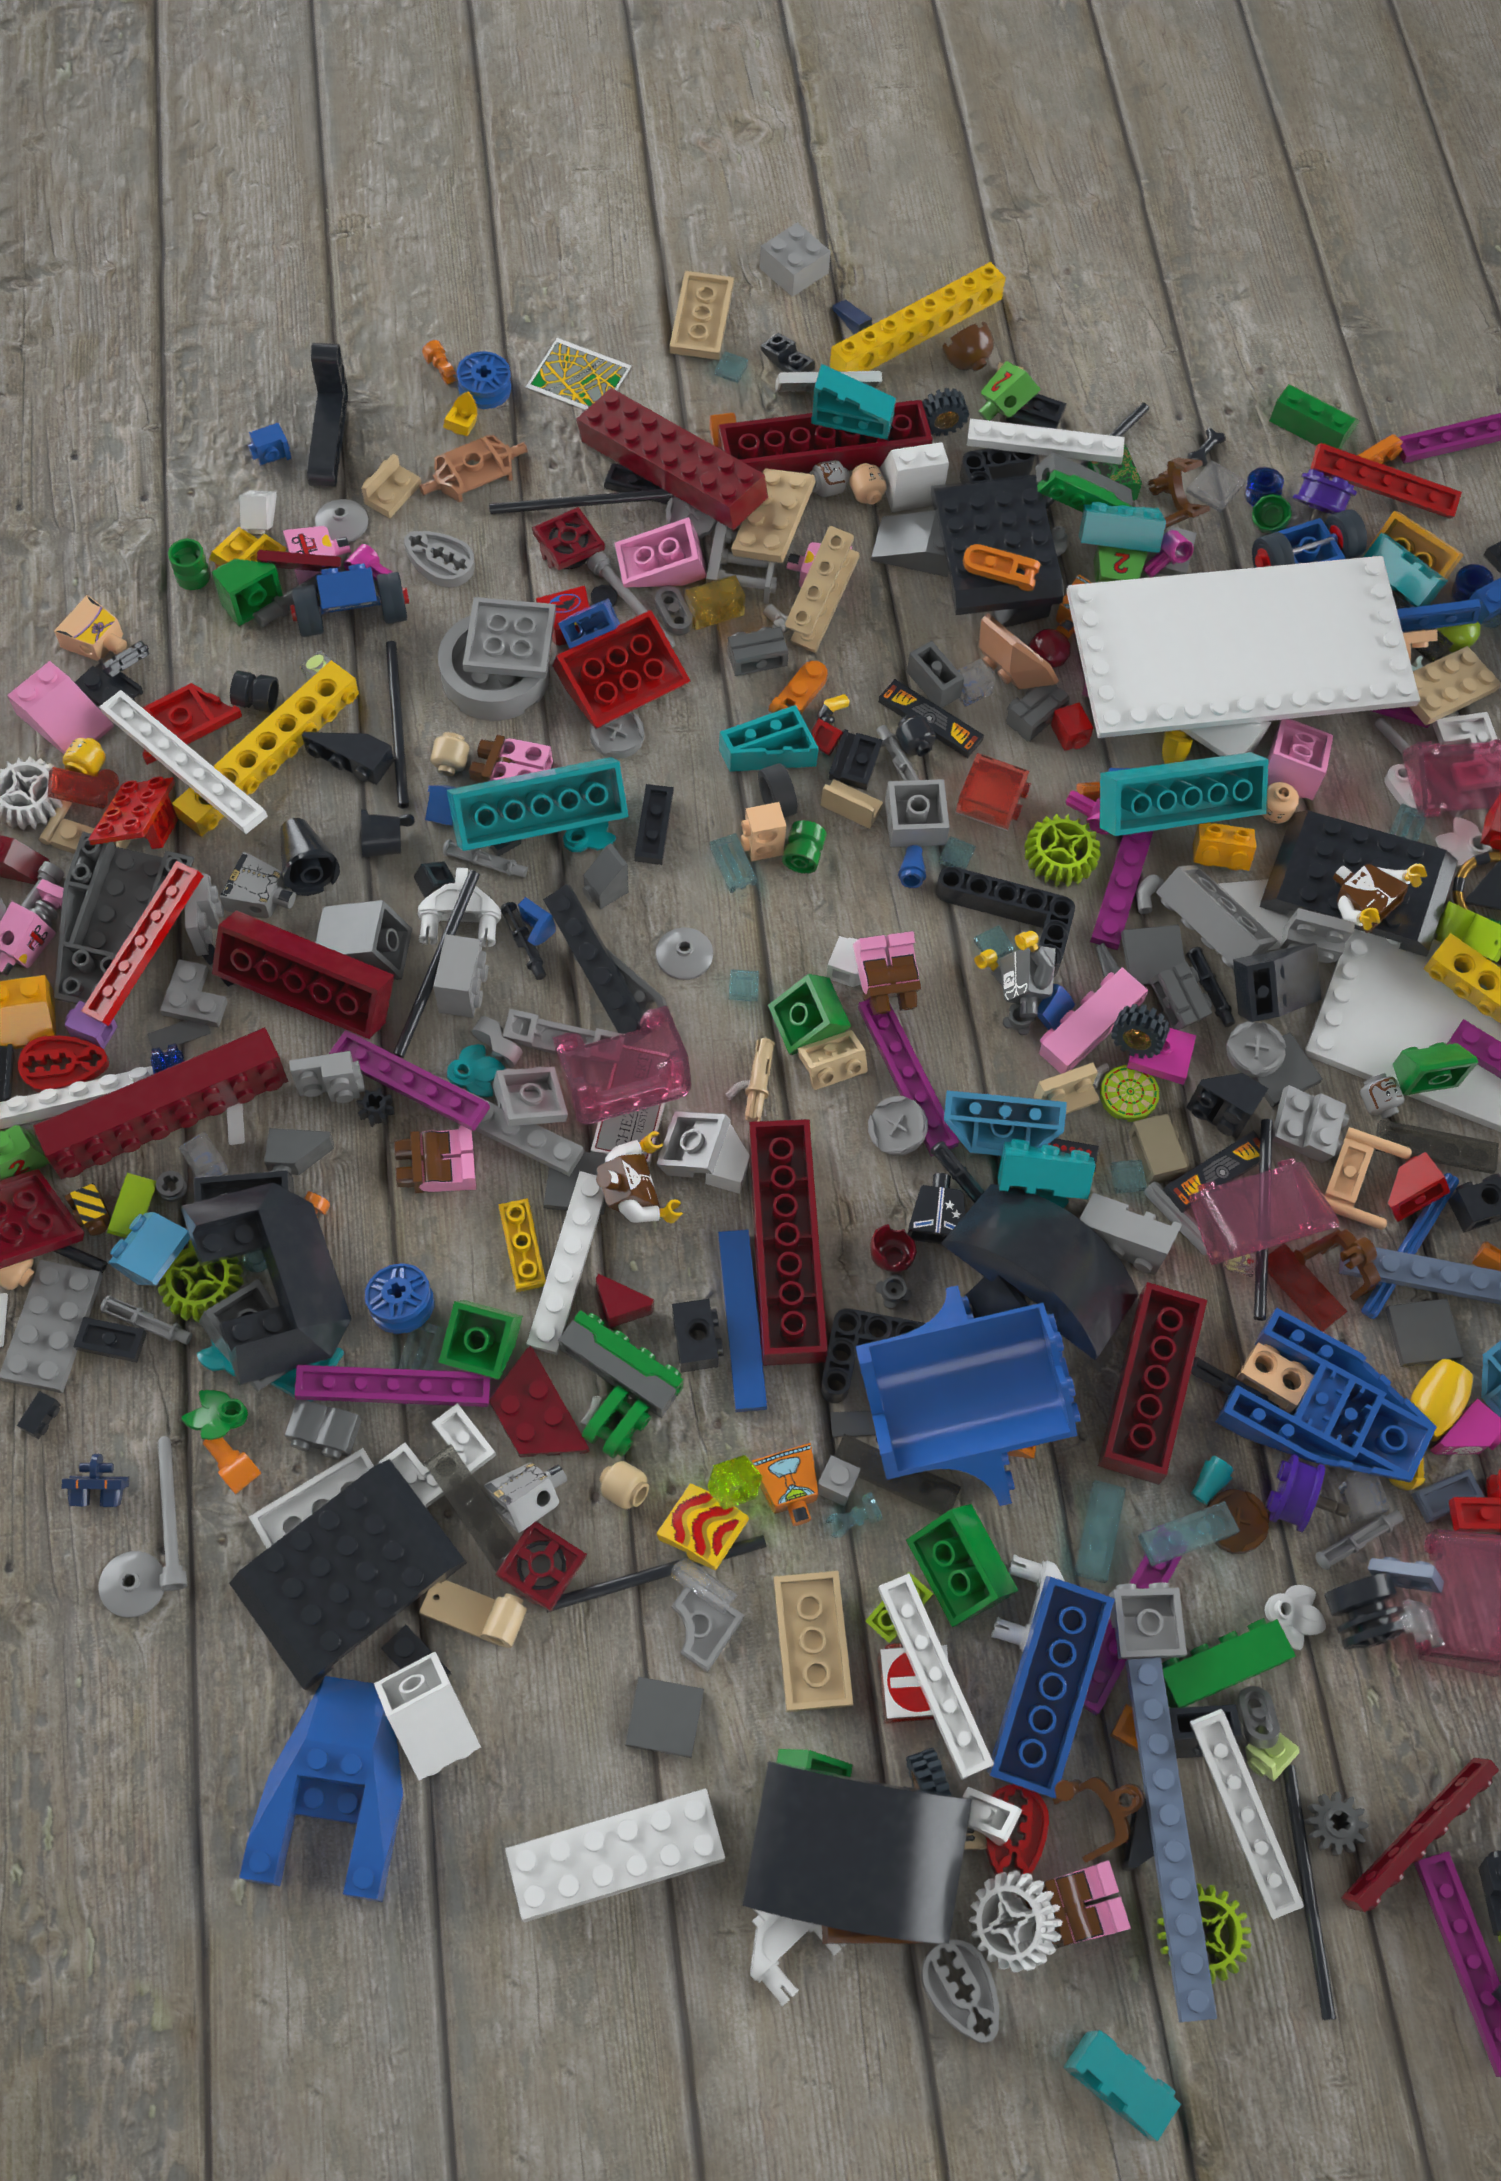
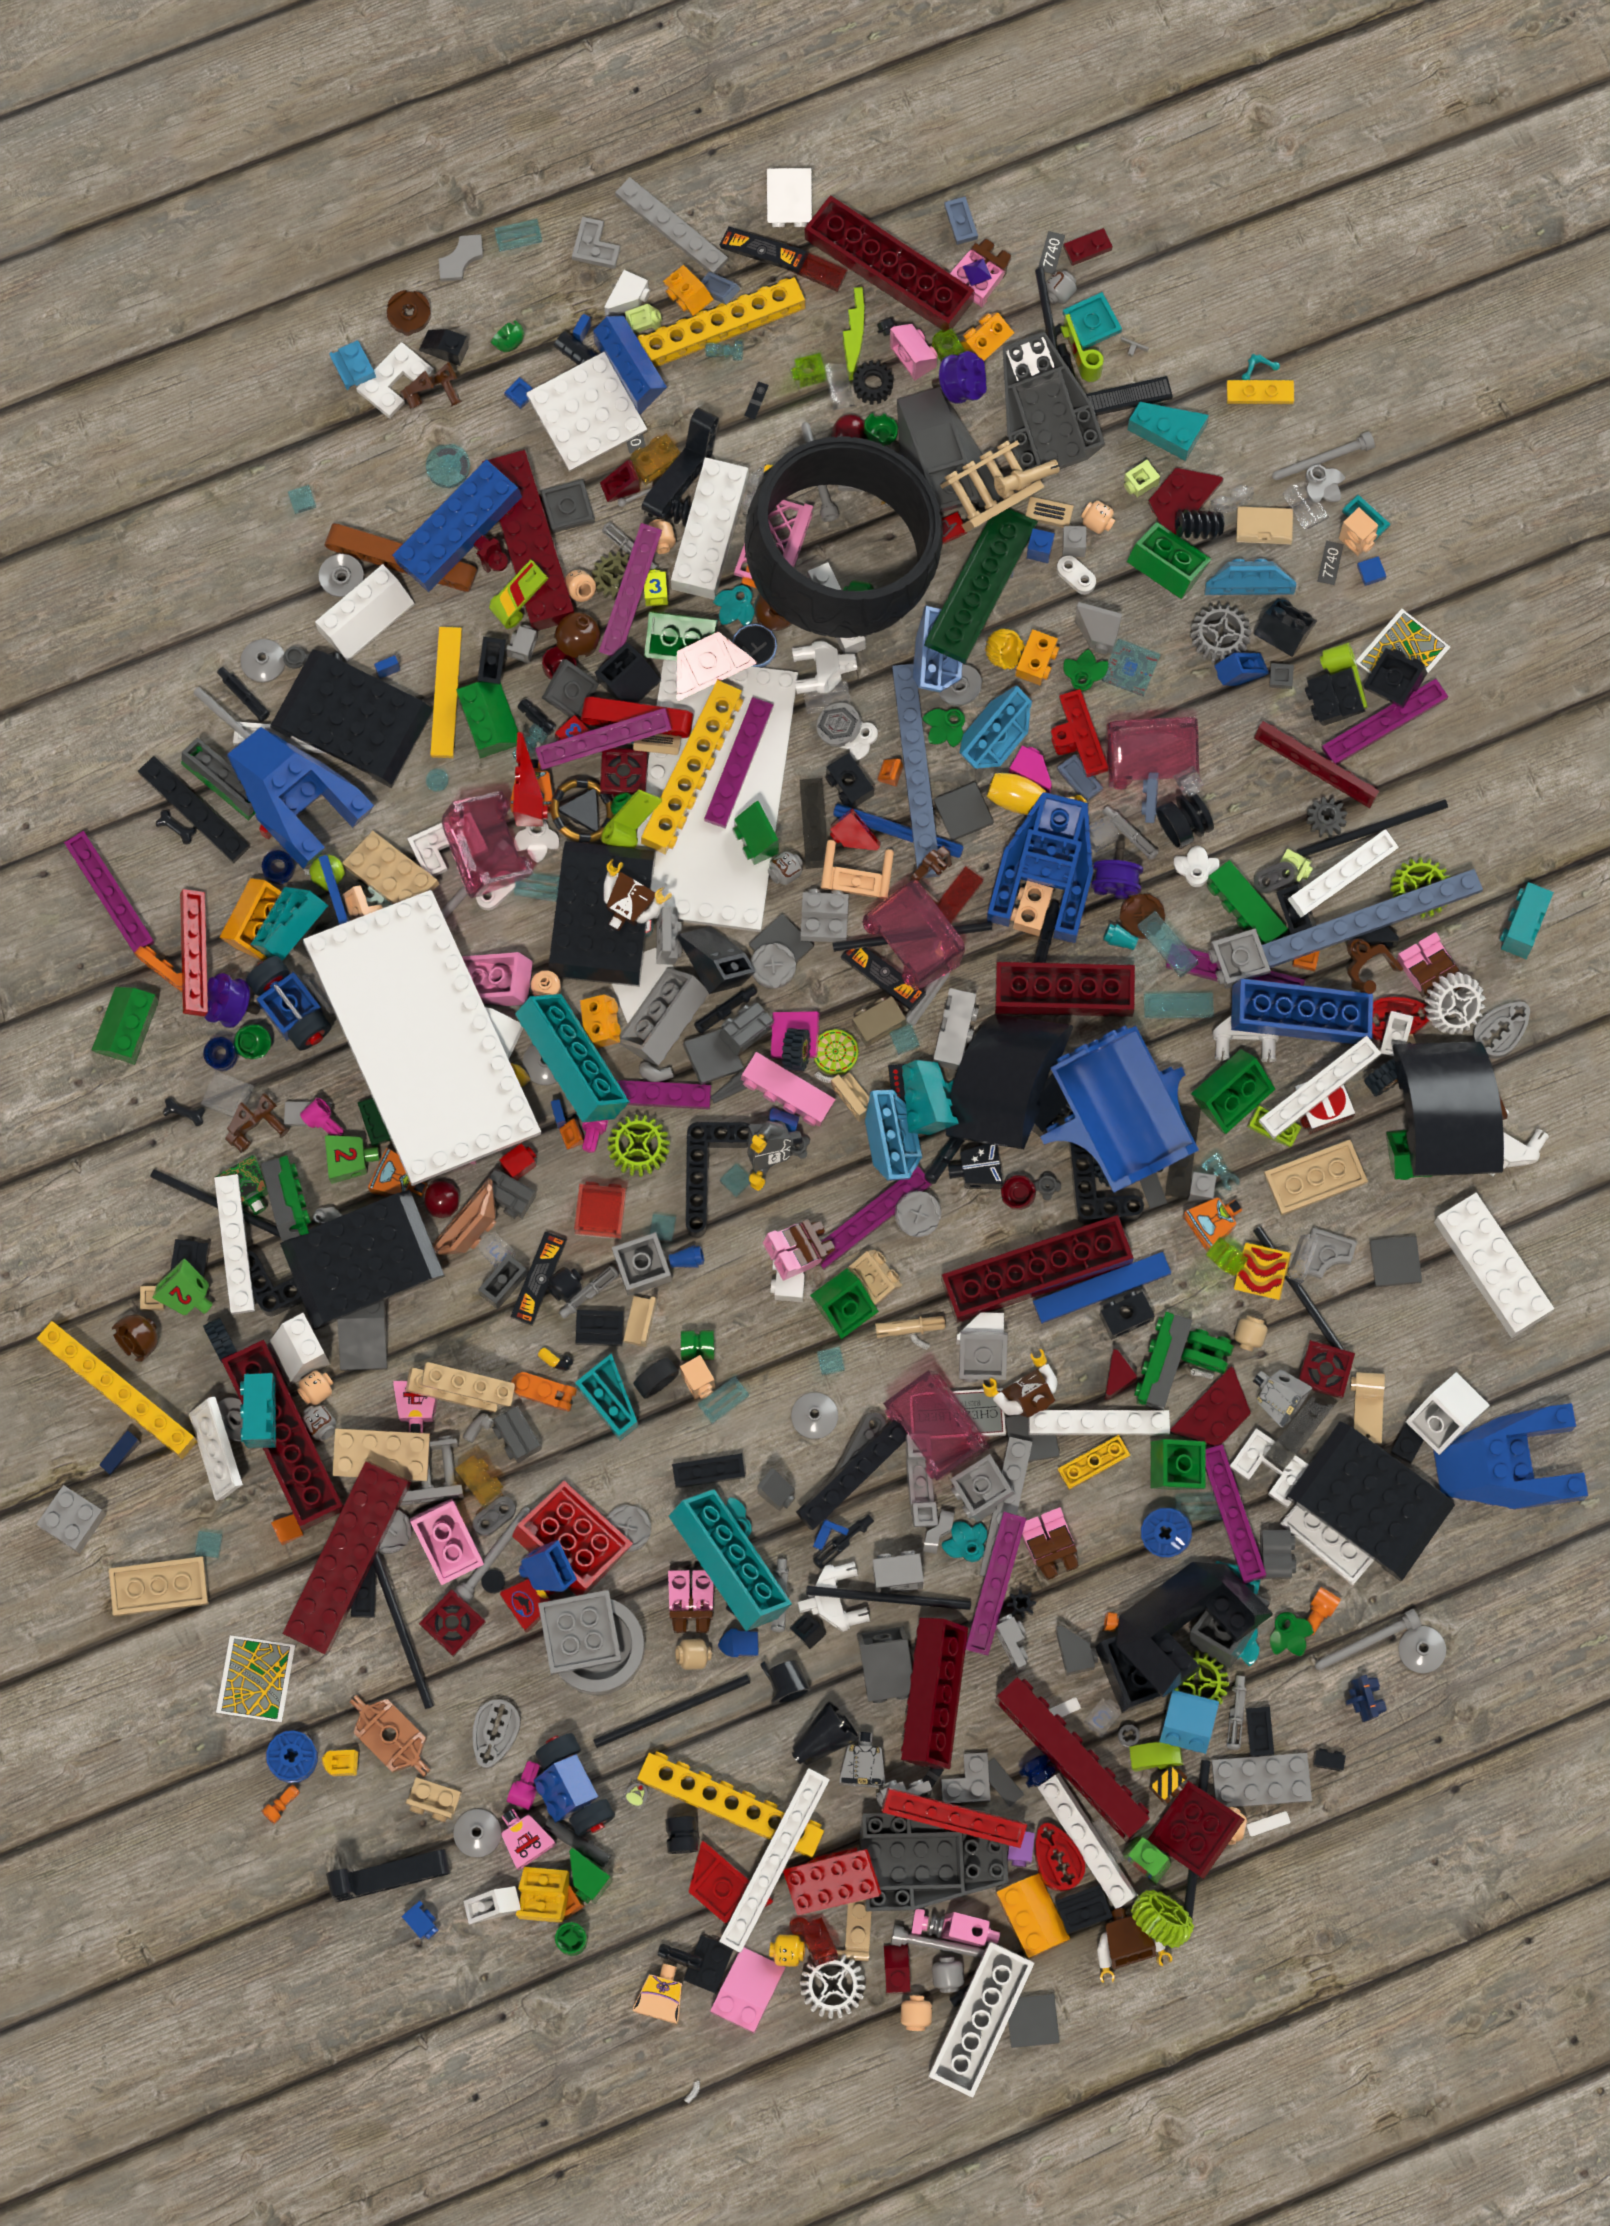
camera: 100 degrees left, 10 degrees up
dark red tile [257,550,341,572] -> none
black slope [302,732,394,785] -> none
black slope [760,333,815,372] -> none
red tile [810,718,843,756] -> none
orange plate [963,544,1041,591] -> none
teal wedge [1078,502,1166,553] -> none
black slope [1186,1073,1269,1139] -> none

